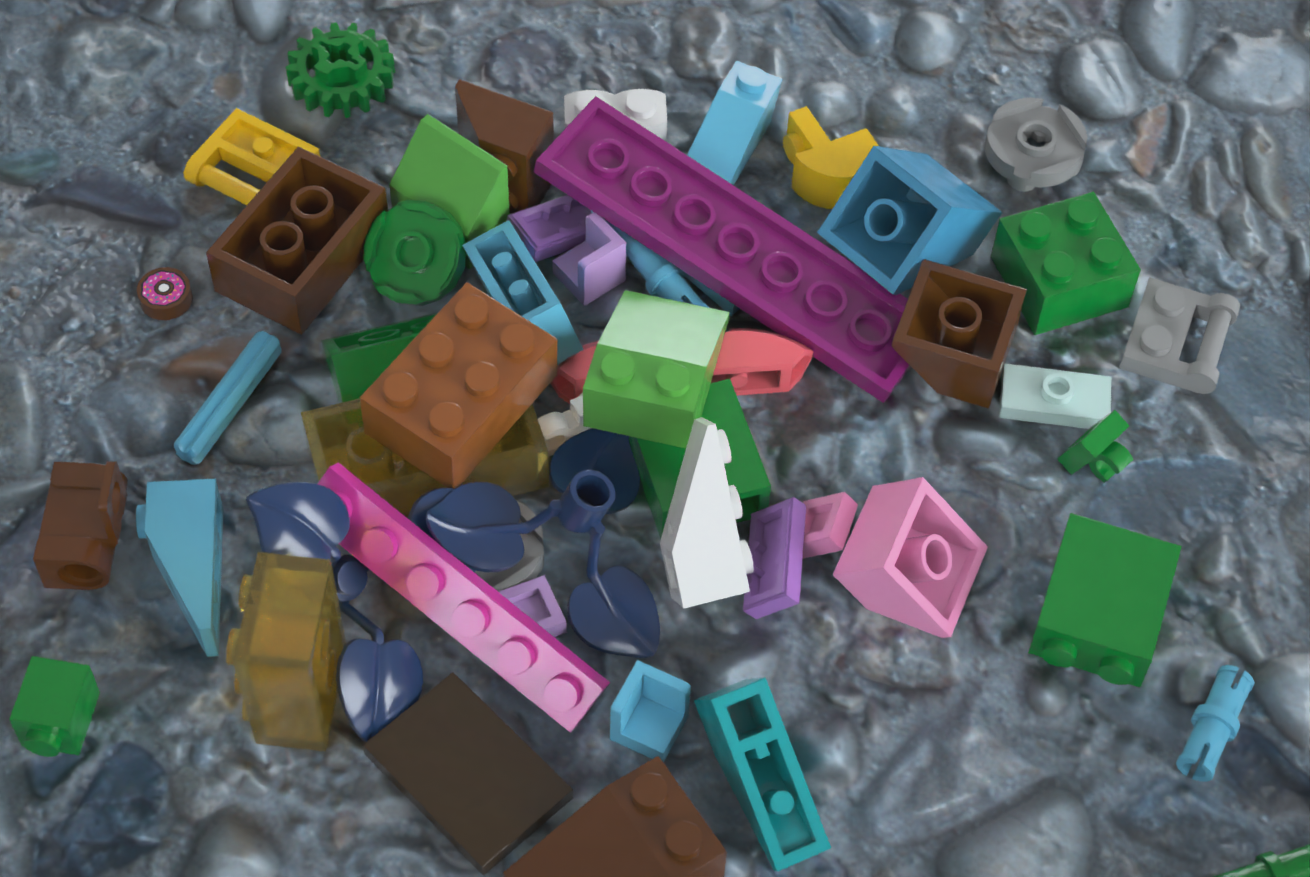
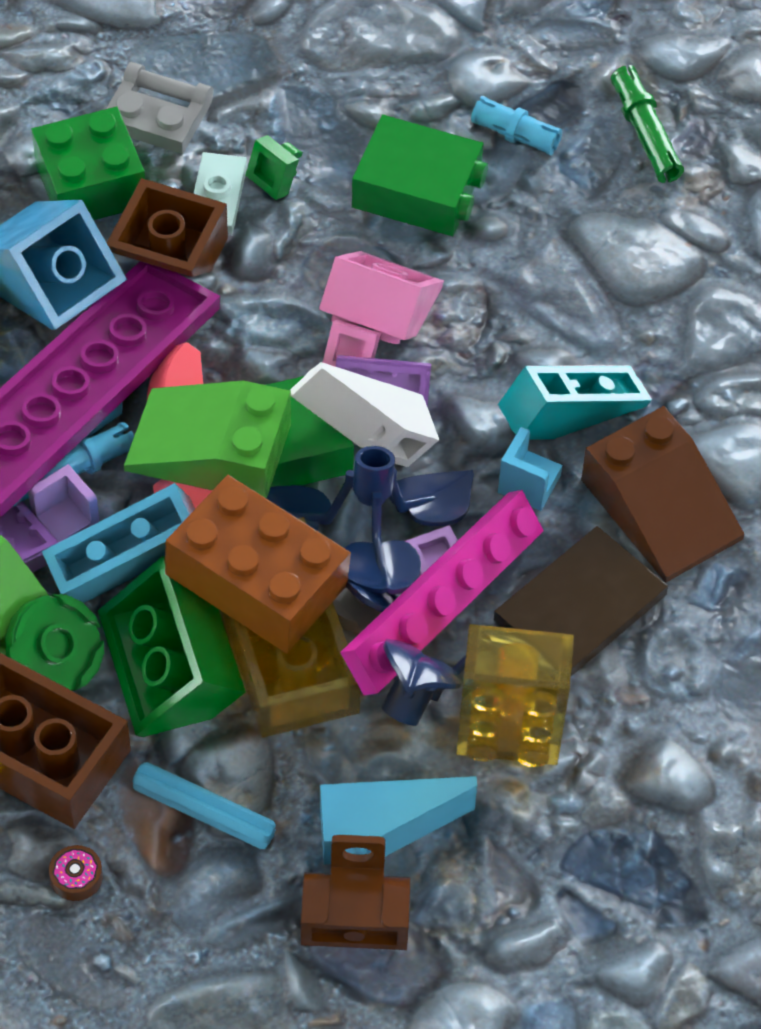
camera: 90 degrees left, 0 degrees up
green brick [9,656,100,757] -> none

